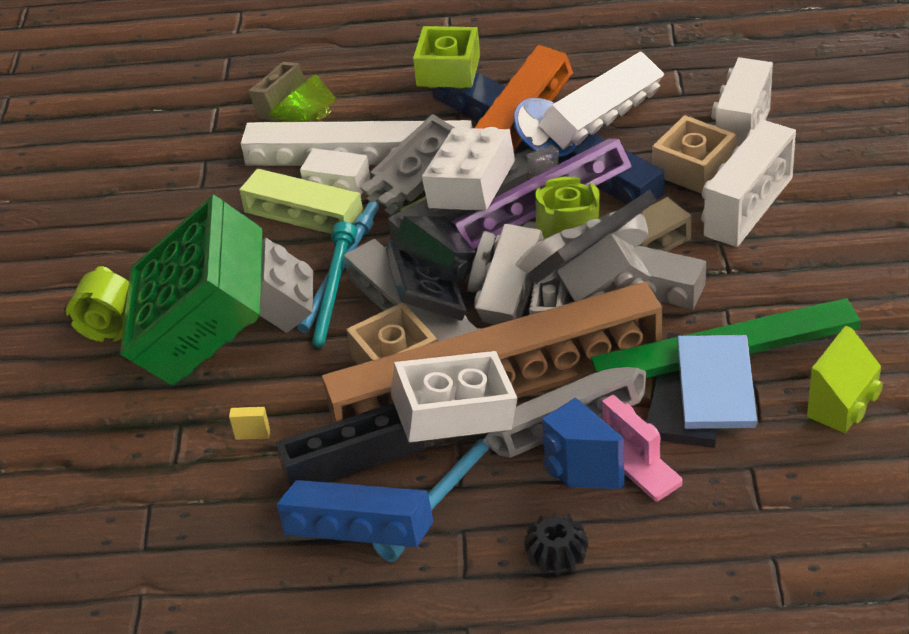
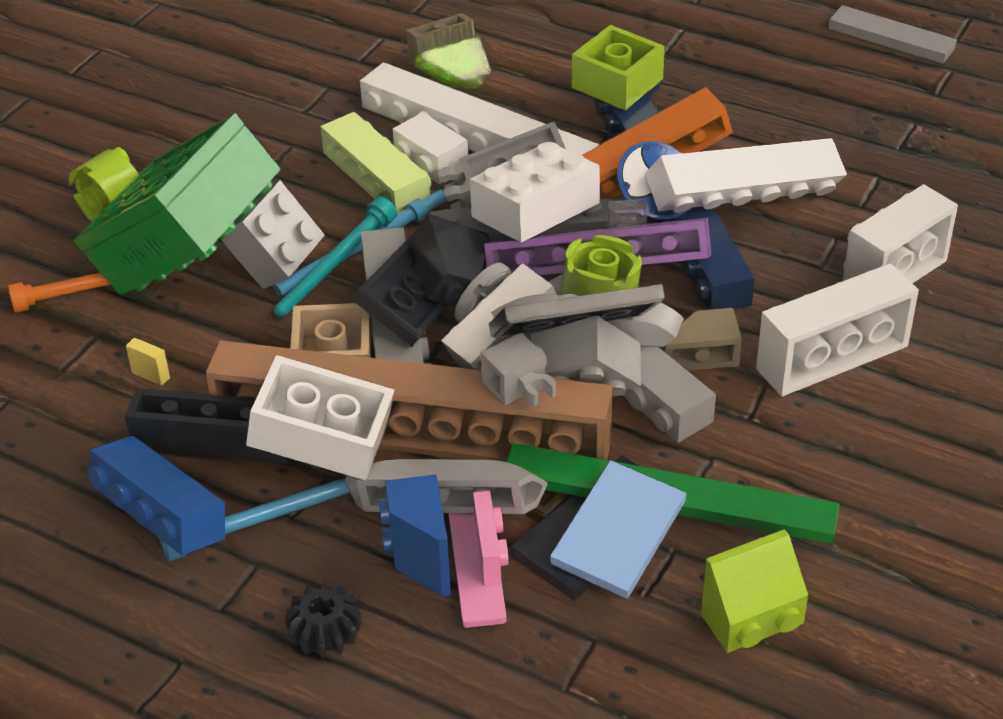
camera: 25 degrees right, 0 degrees up
tan brick [652,115,736,194] -> none
none -> orange piece [7,269,176,313]
none -> light grey brick [481,333,556,407]

